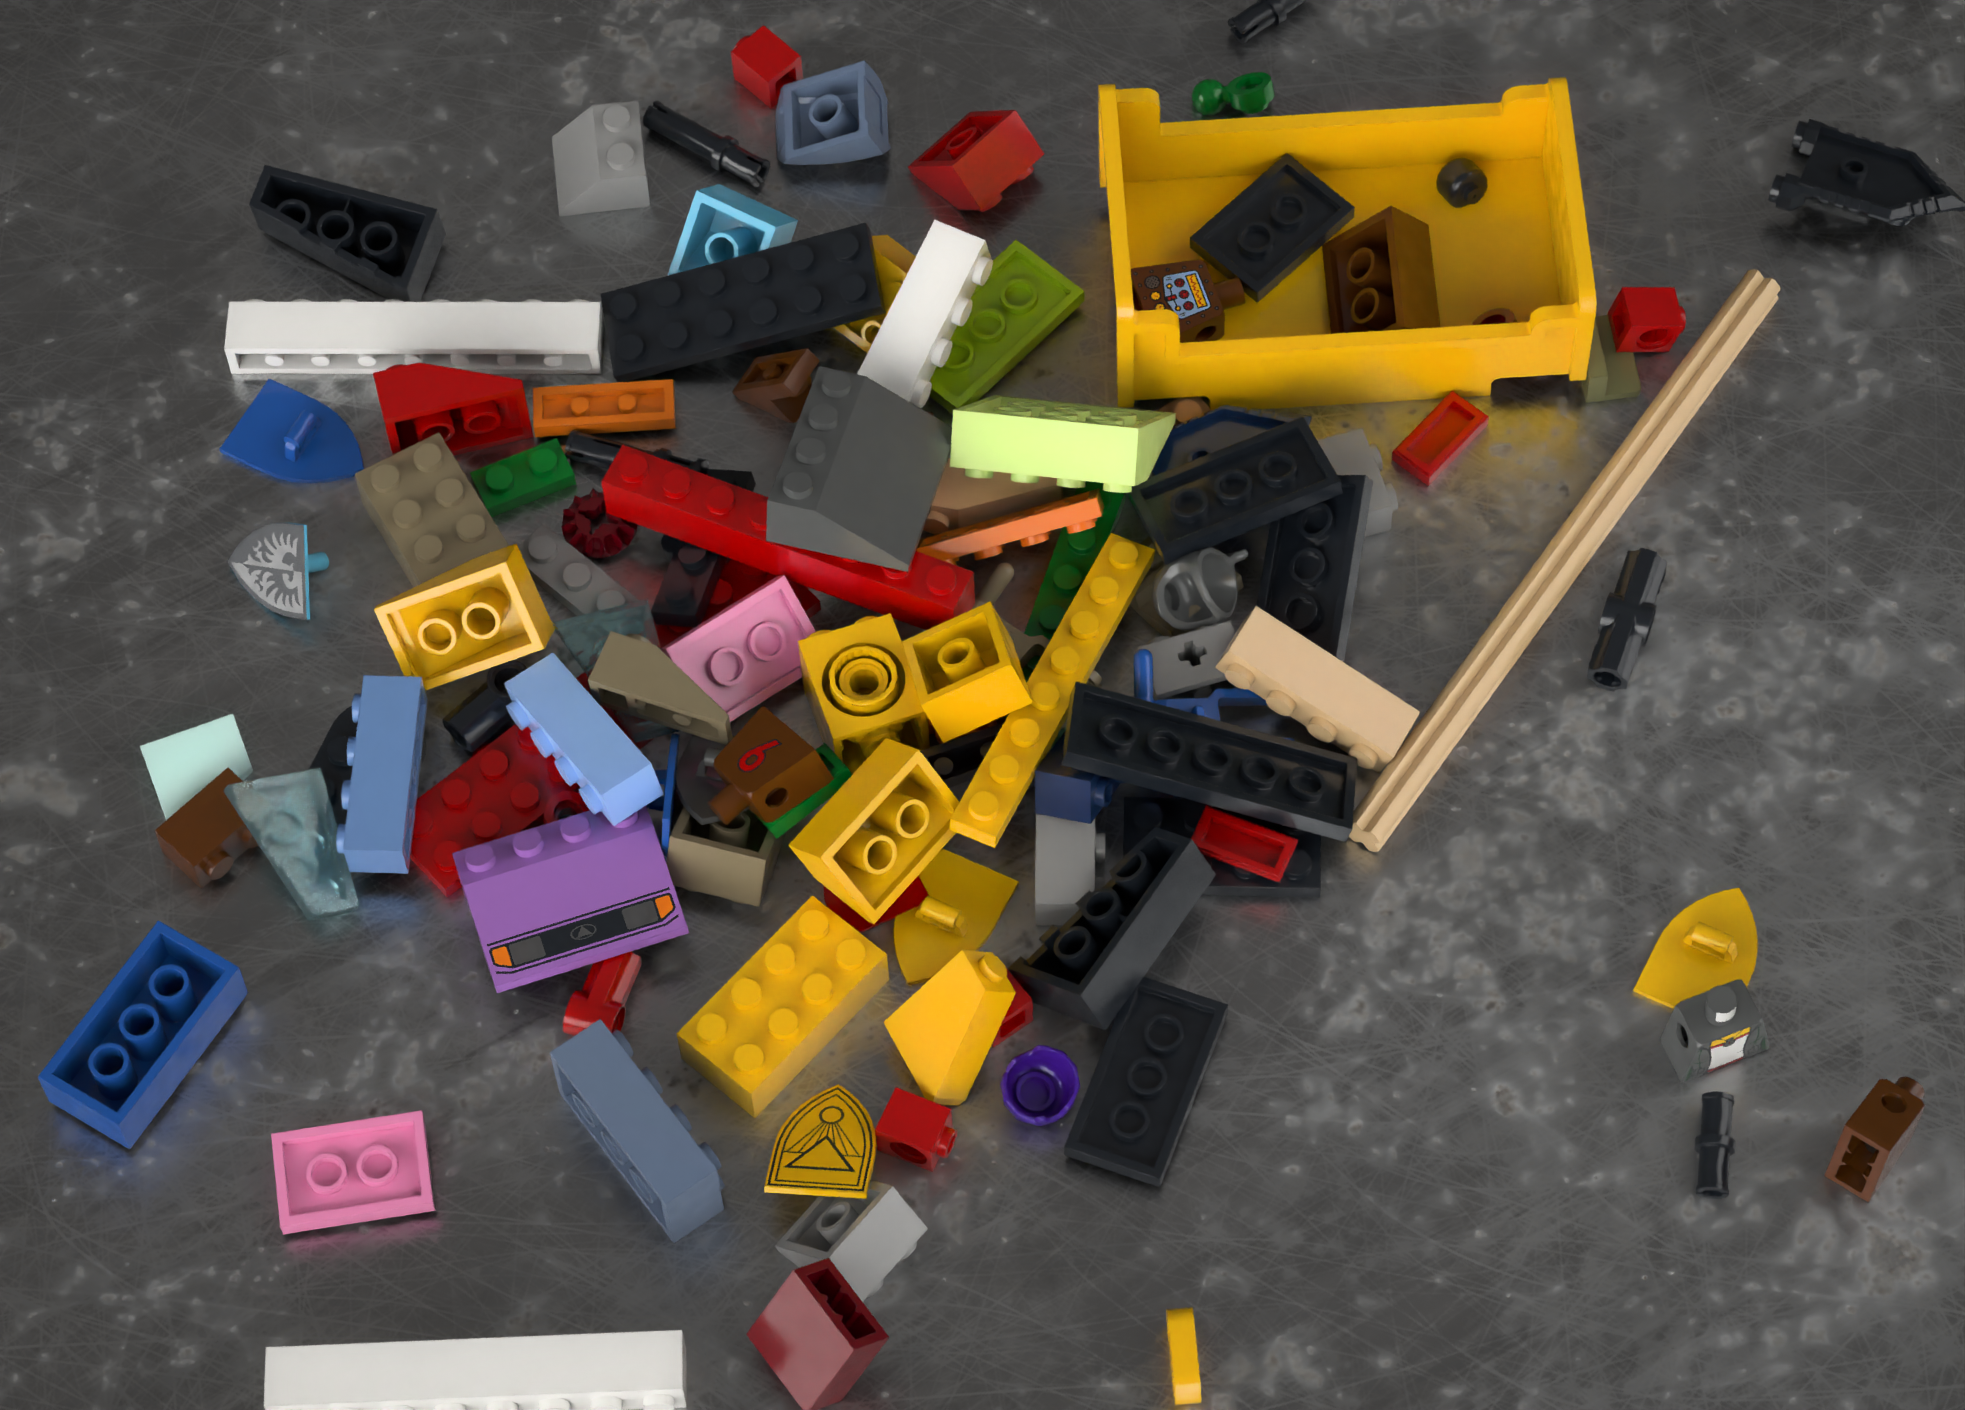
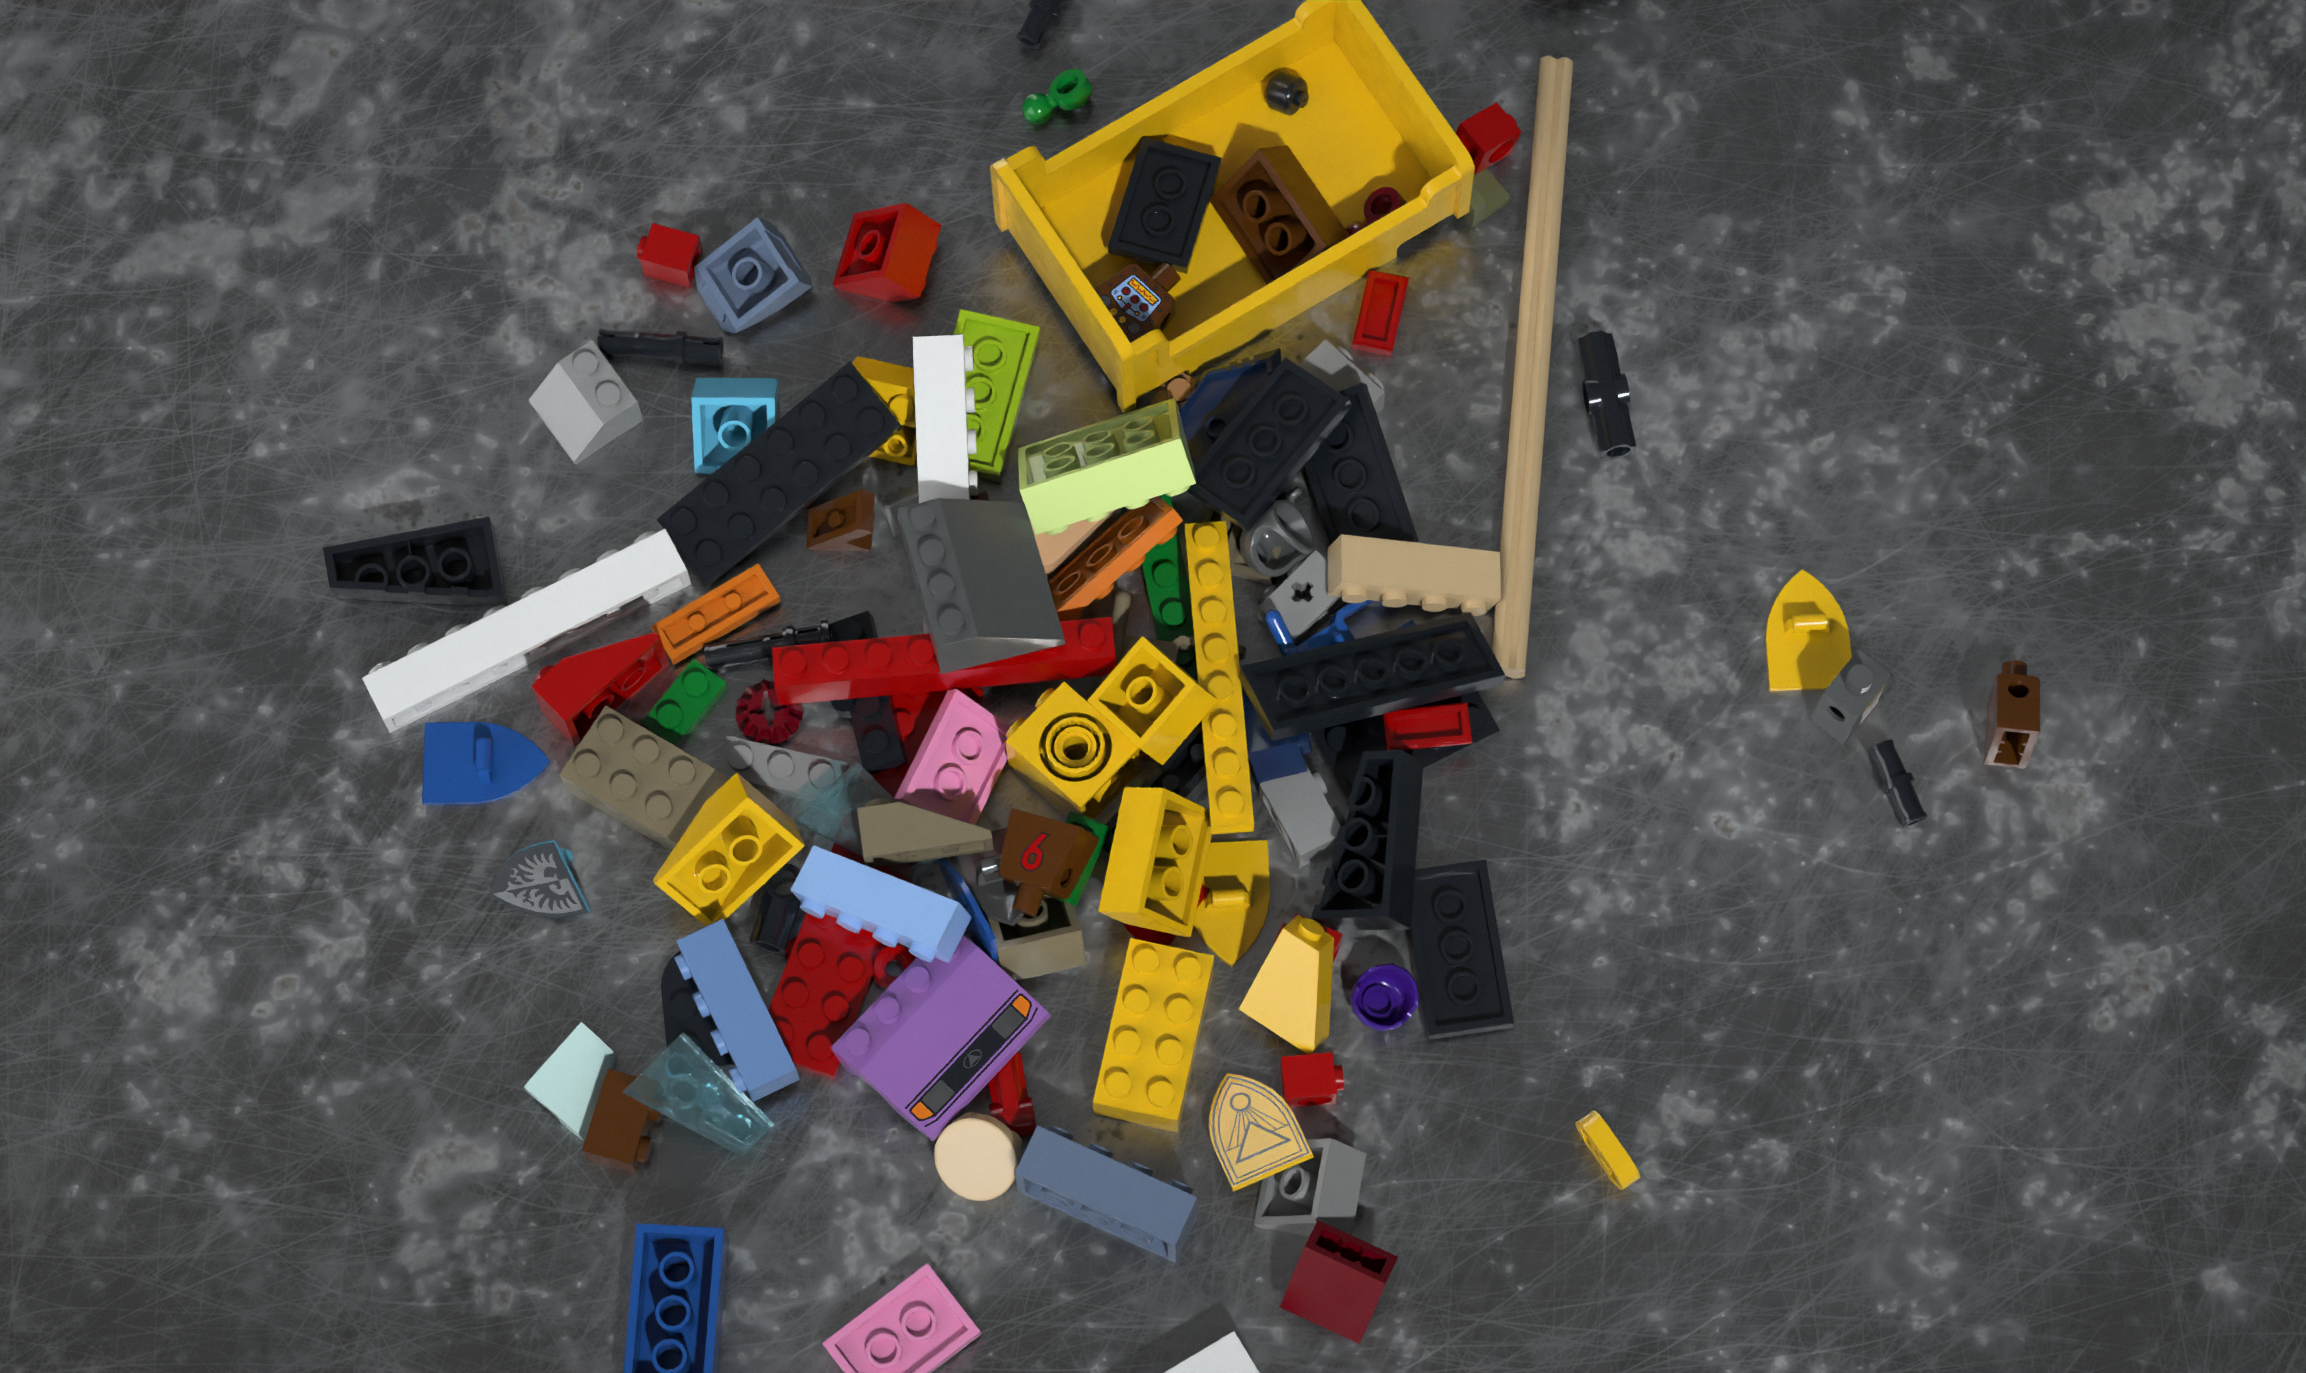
camera: 30 degrees left, 10 degrees up
none -> tan tile [934,1111,1023,1201]

